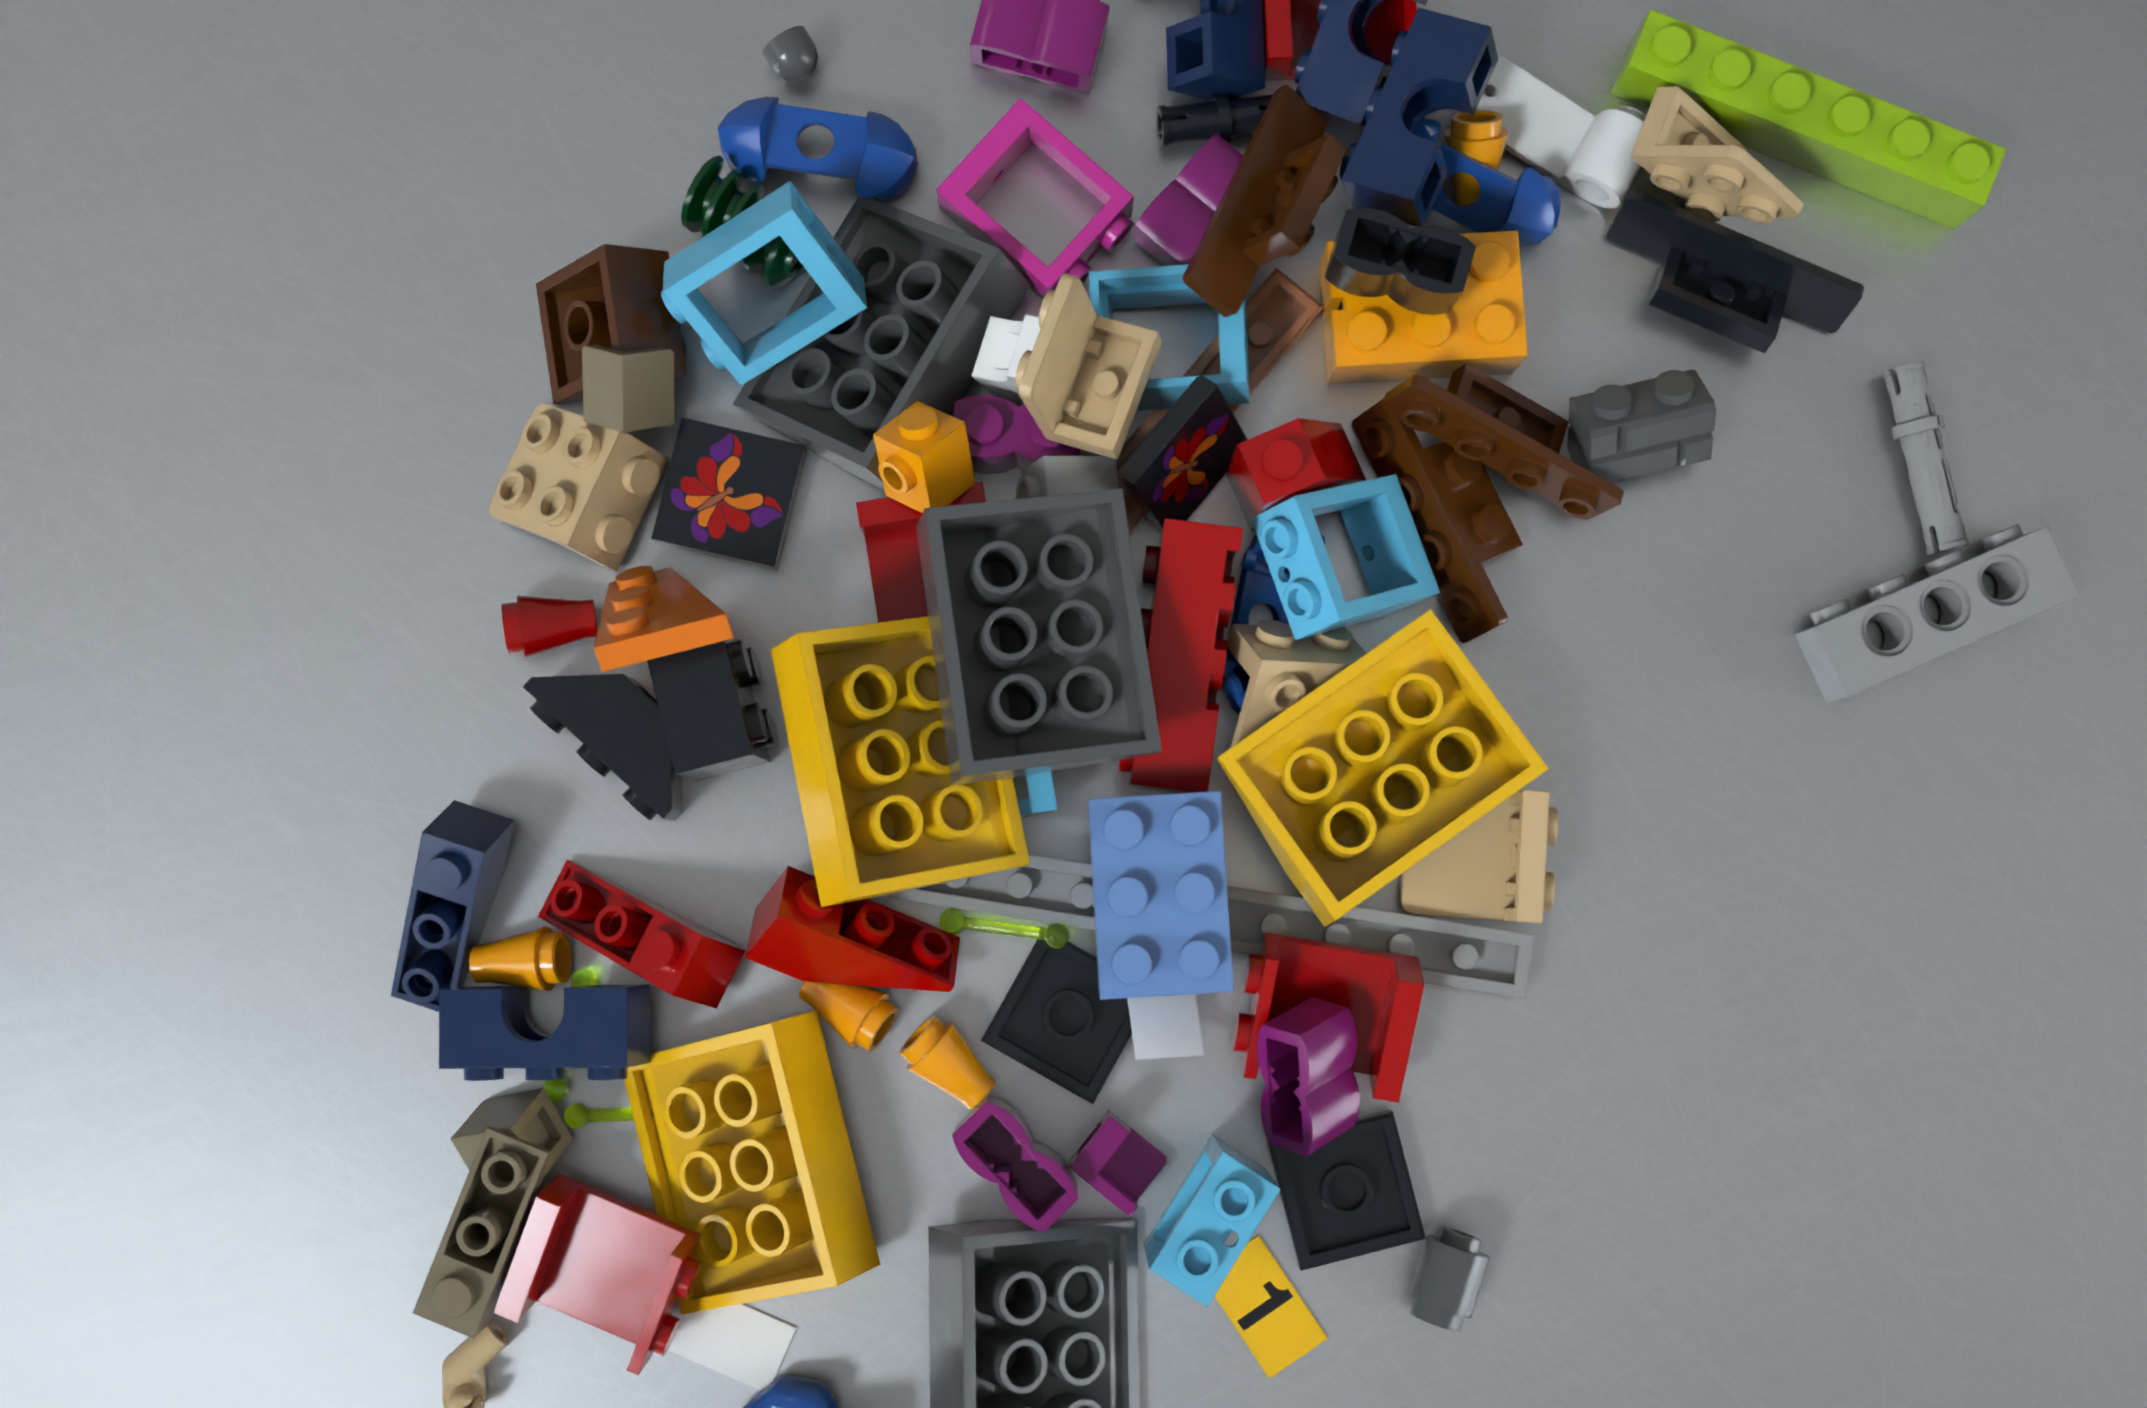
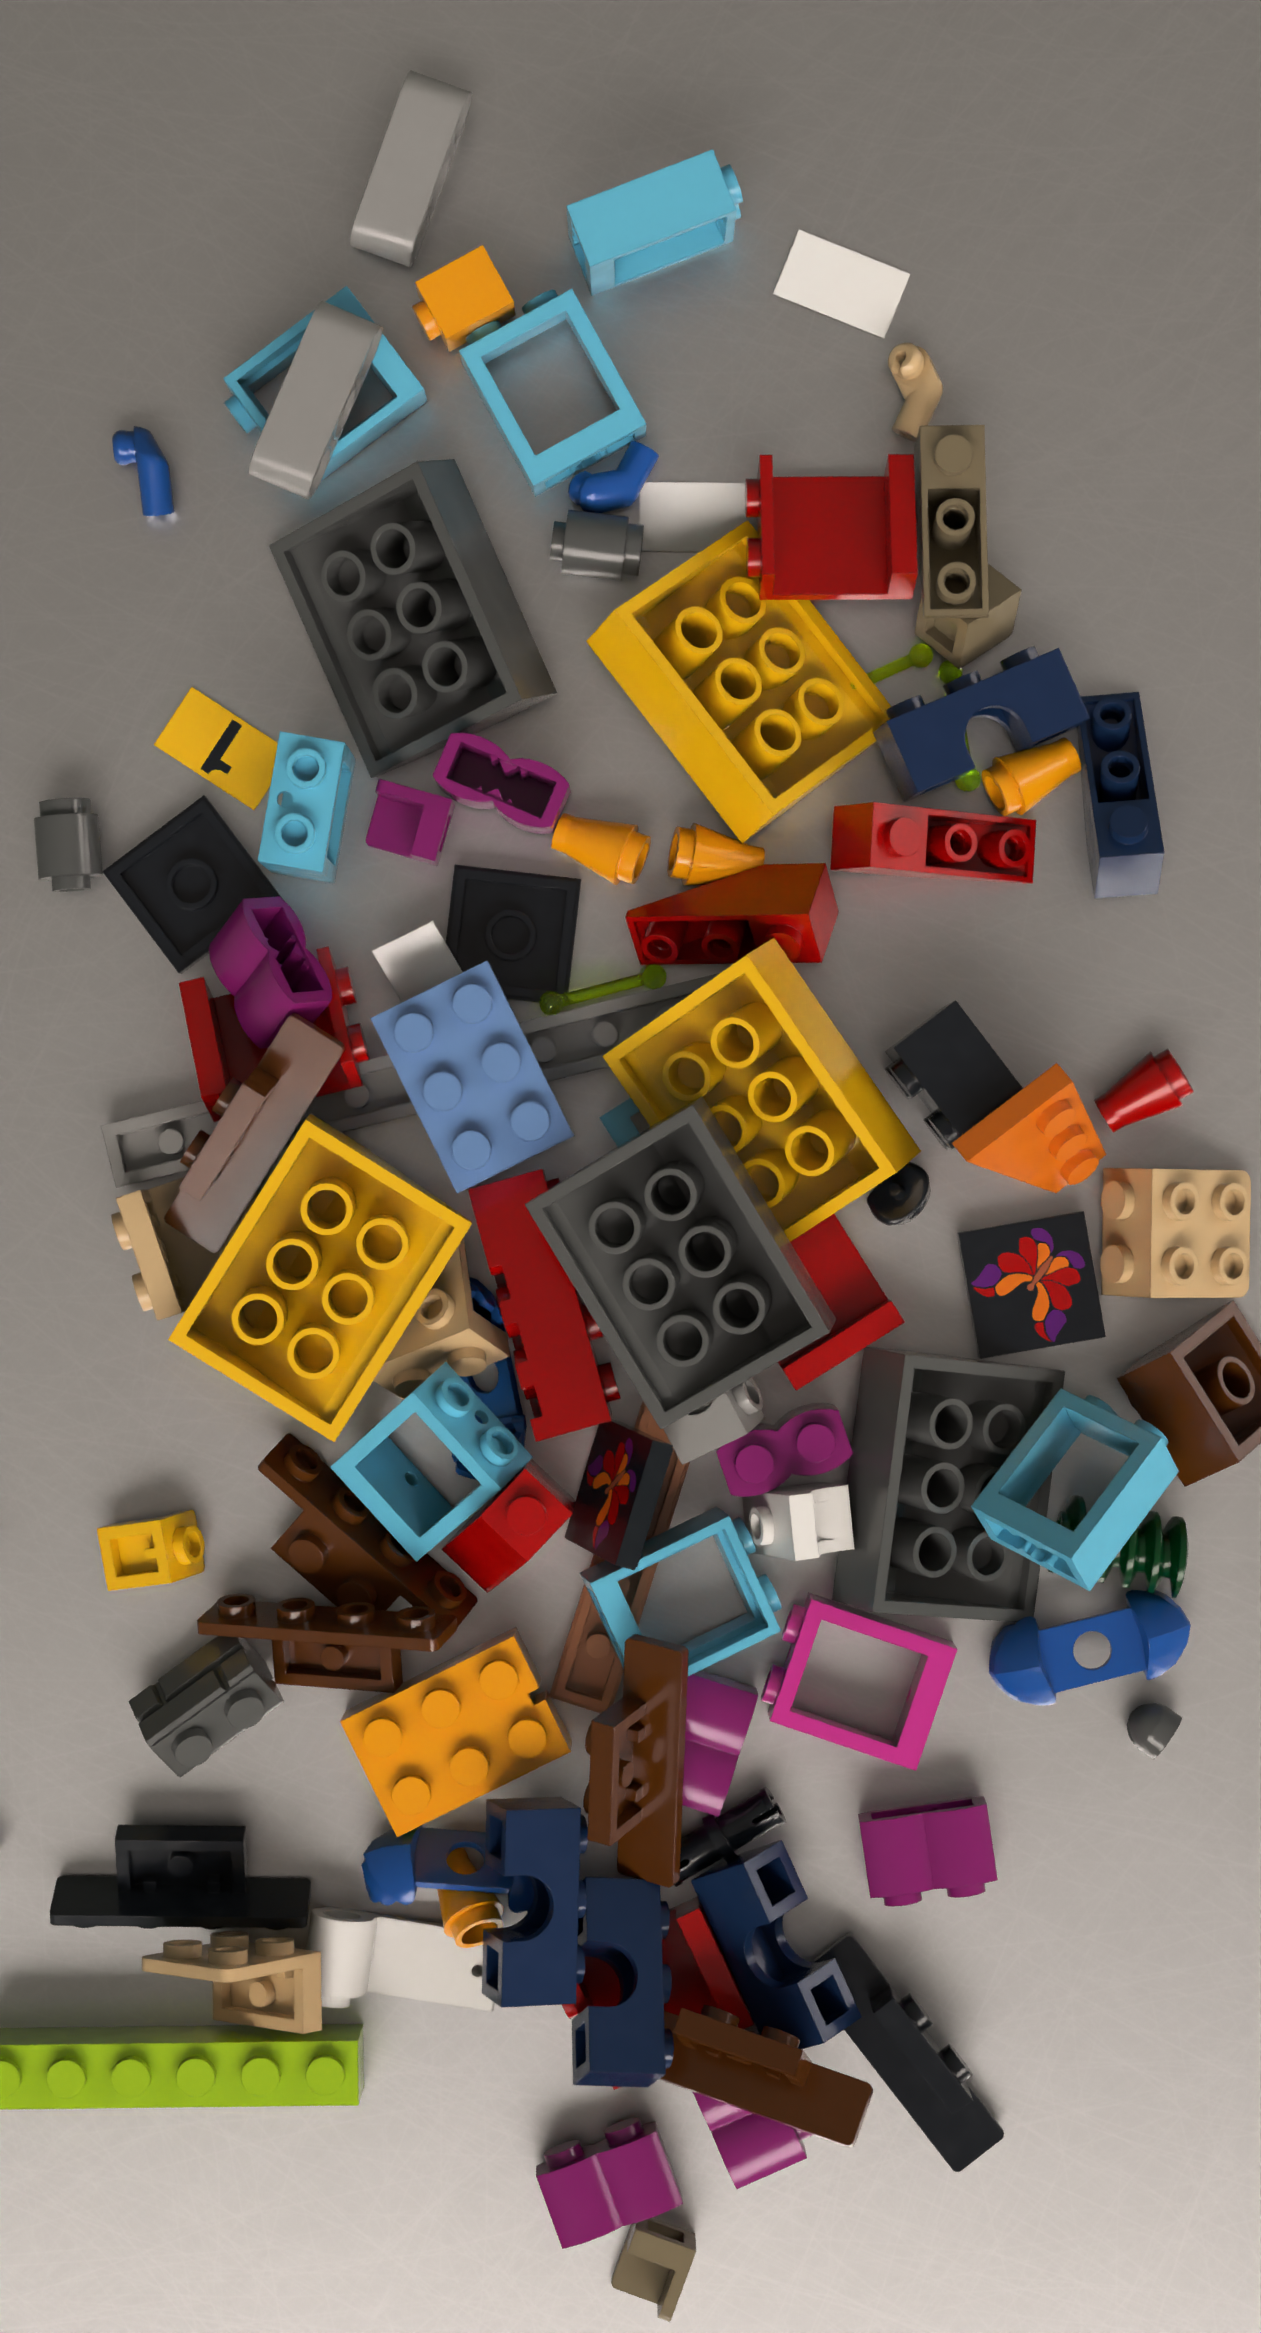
camera: 155 degrees right, 5 degrees up
black slope [523,674,683,821] -> none
dark tan panel [582,344,675,433] -> none
light orange brick [873,401,975,513] -> none
tan bracket [1015,273,1162,460] -> none
black brick [1325,208,1476,315] -> none
none -> yellow bracket [97,1510,205,1591]
none -> reddish brown bracket [164,1013,345,1253]
none -> dark grey brick [550,510,644,581]
none -> black piece [867,1162,931,1226]

